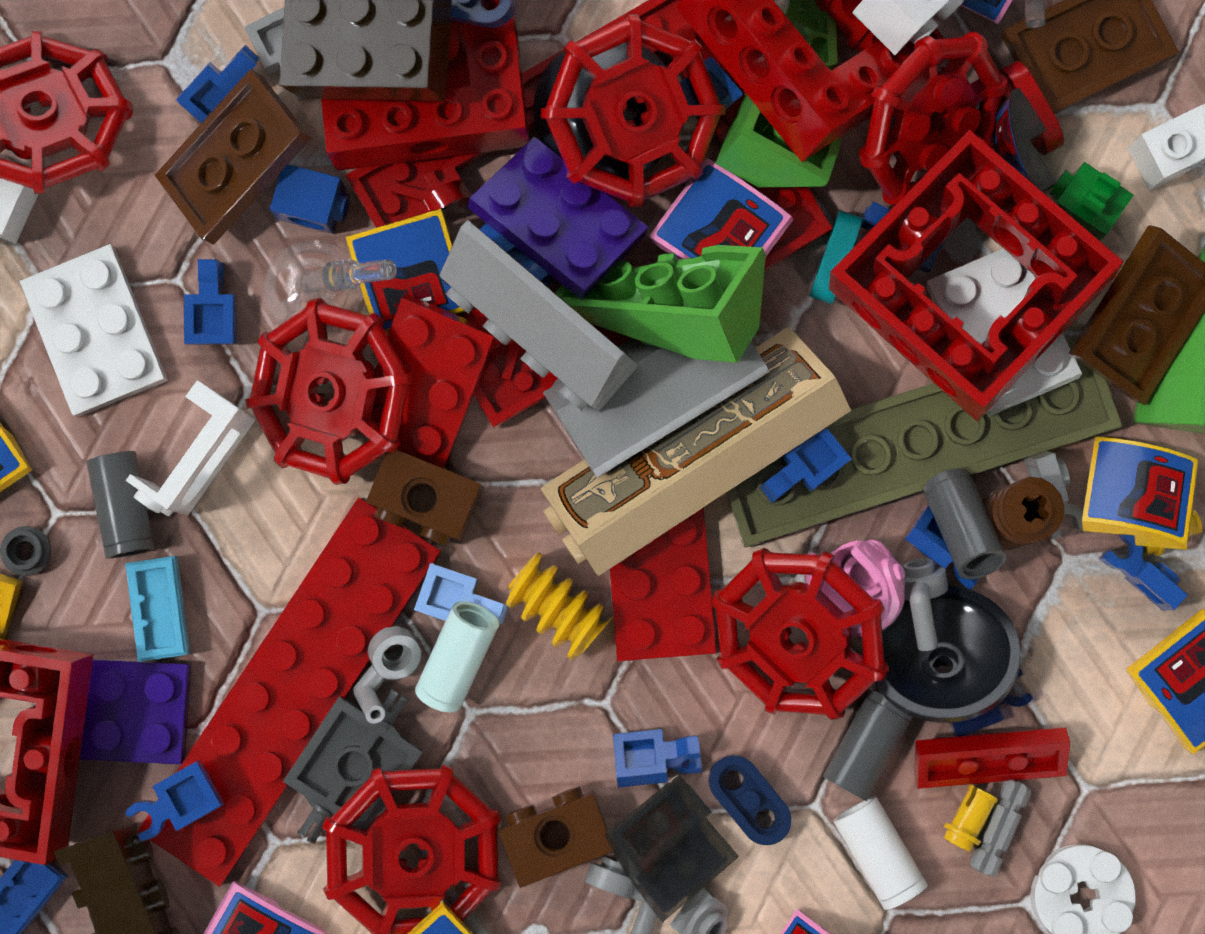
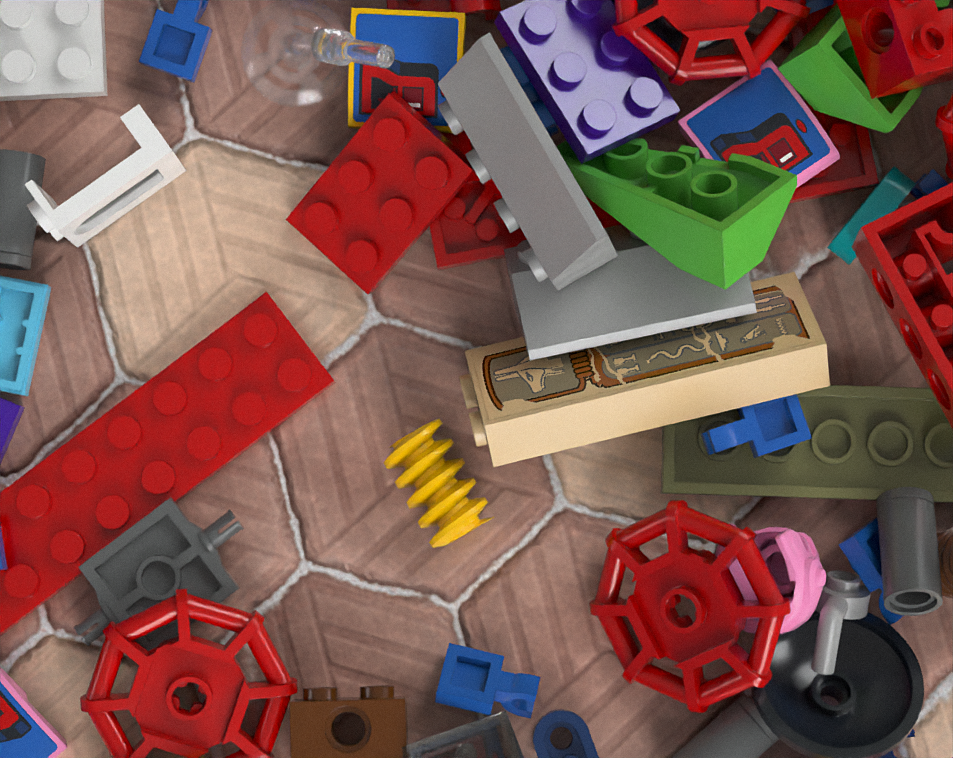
camera: 15 degrees right, 0 degrees up
red plate [245,298,414,485] -> none
light grey plate [354,626,421,724] -> none
reddish brown brick [366,450,484,546] -> none
light blue plate [414,563,508,625] -> none
light aqua pin [415,601,499,713] -> none
red plate [610,507,716,661] -> none

